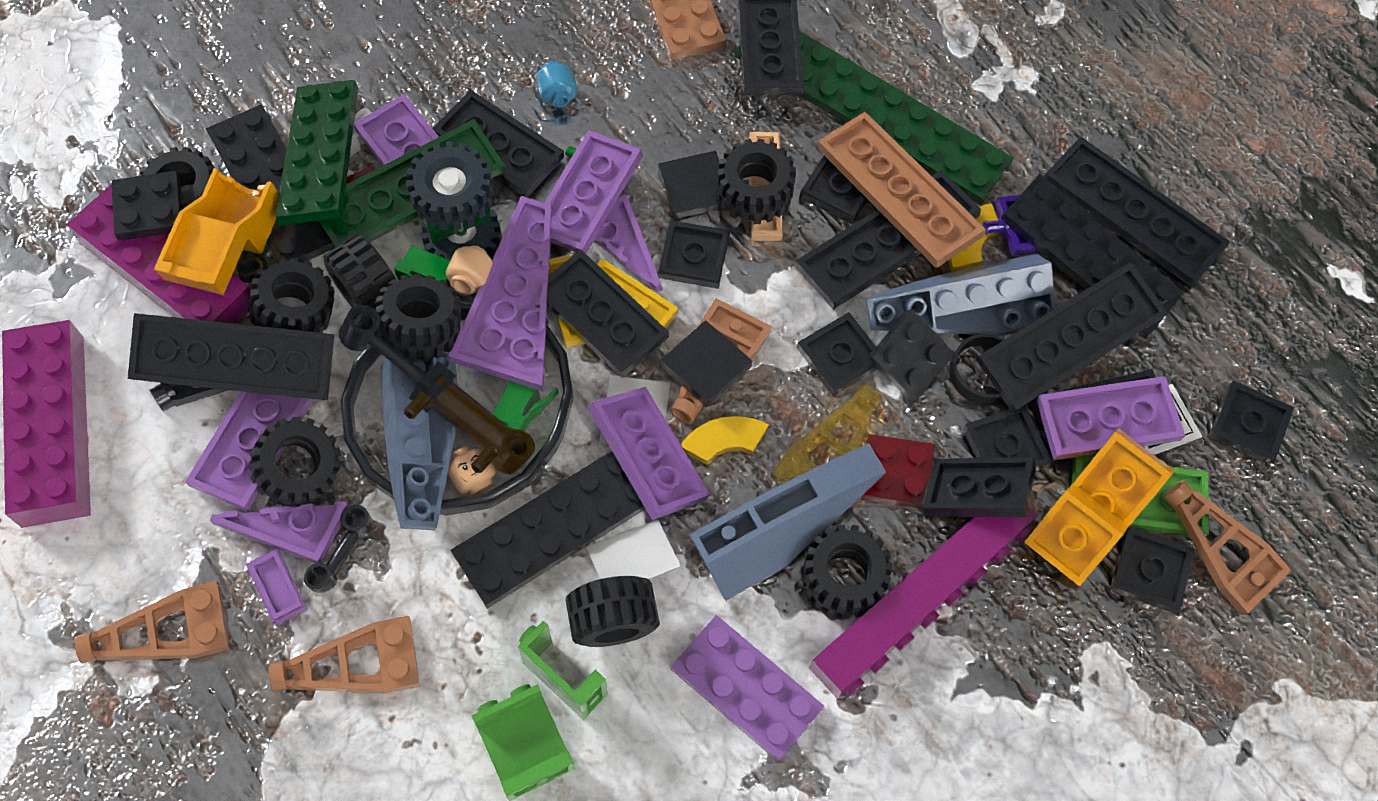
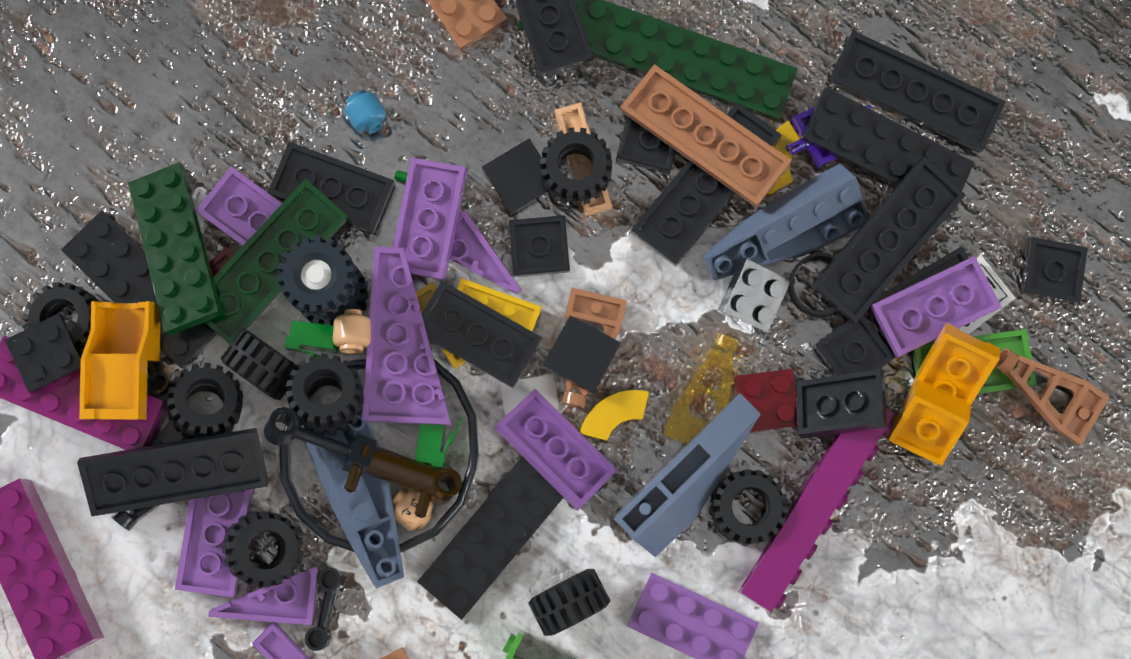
camera: 15 degrees left, 15 degrees up
white sticker [586,520,681,579] -> none
black tile [796,312,878,396] -> none
black plate [1109,526,1195,614] -> none

